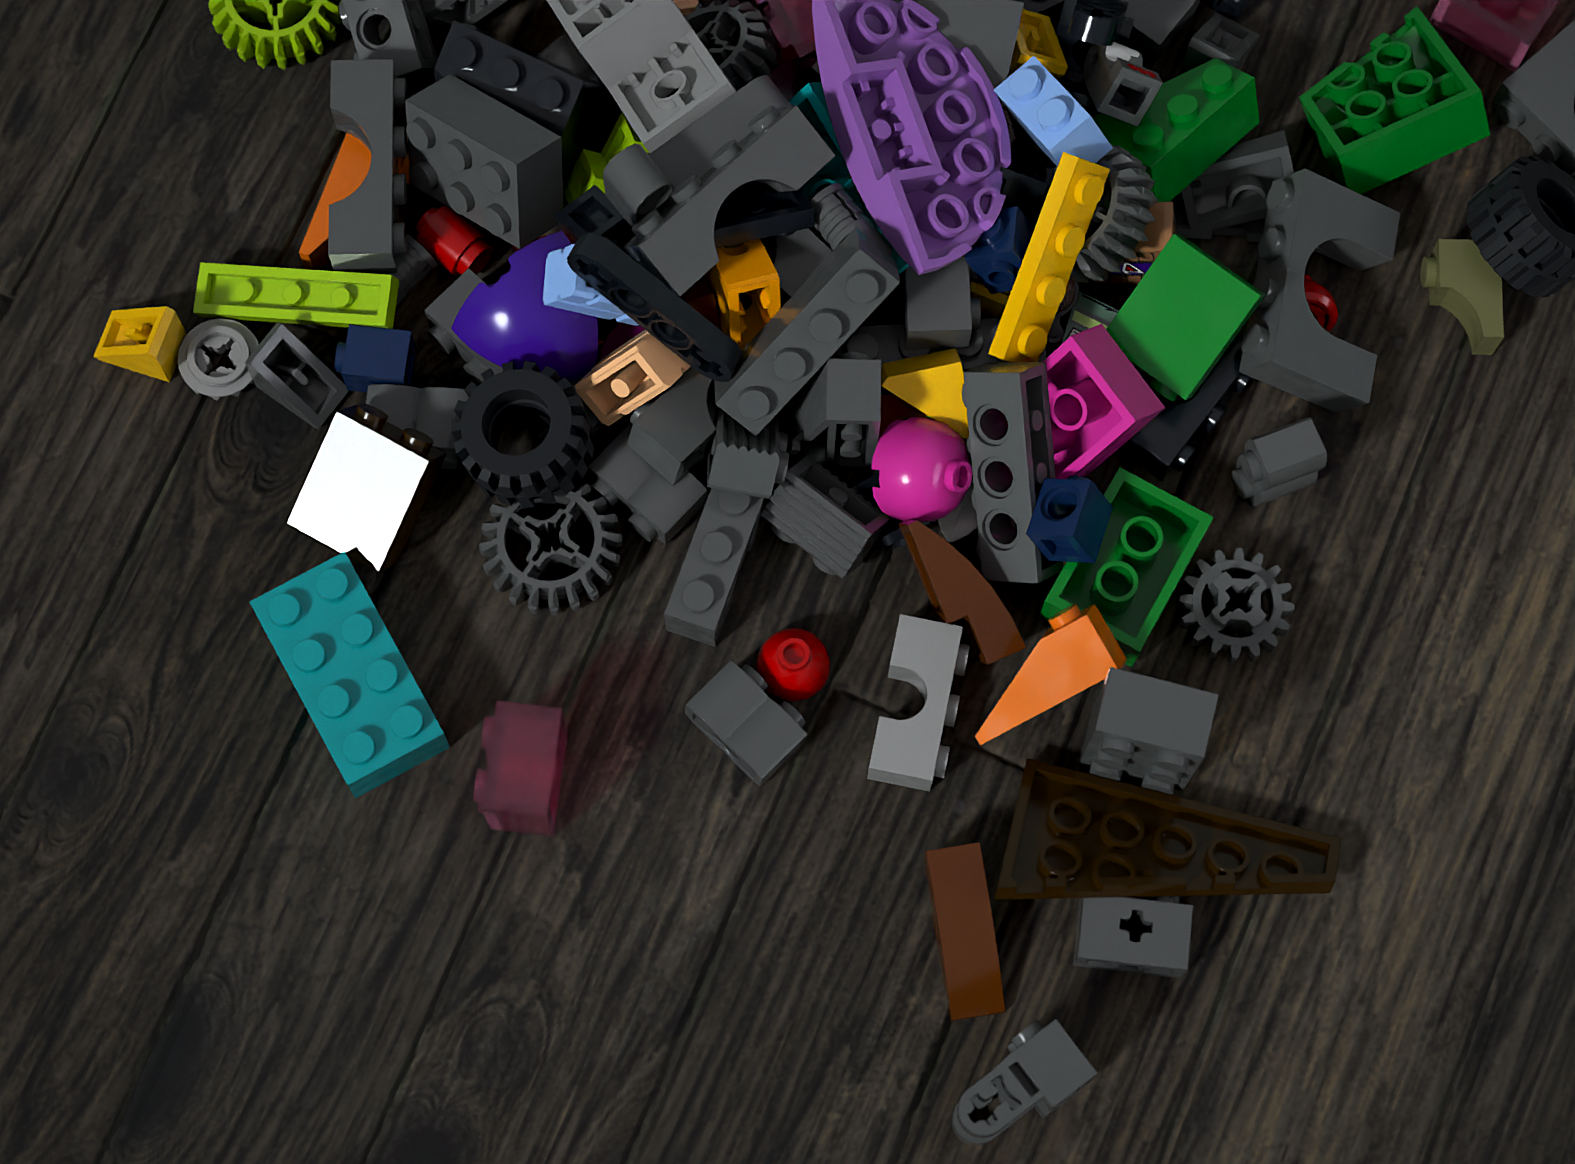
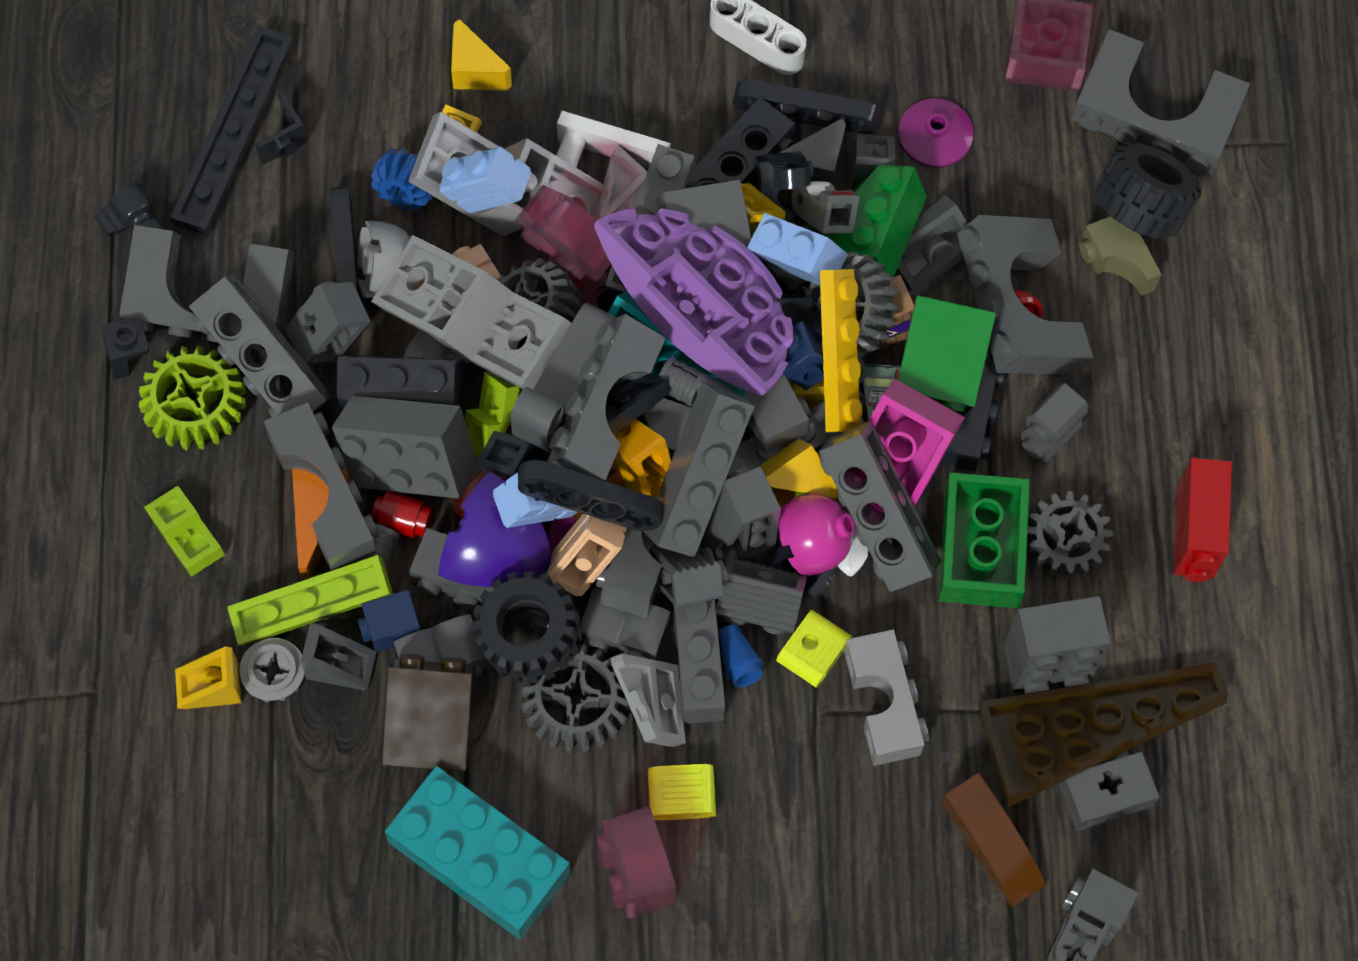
camera: 25 degrees left, 5 degrees down
dark grey brick [685,661,807,787] -> none
red brick [756,628,830,701] -> none
reddish brown slope [898,520,1027,664] -> none
orange slope [975,604,1127,745] -> none
dark blue brick [1026,475,1113,563] -> none
green wedge [1299,6,1490,194] -> none
none -> lime slope [144,486,225,577]
none -> light grey wing [611,654,685,747]
none -> neon yellow piece [648,764,716,820]
none -> blue cone [718,624,763,688]
none -> neon yellow piece [776,610,852,688]
none -> magenta dish [898,98,974,168]
none -> red brick [1173,458,1232,582]

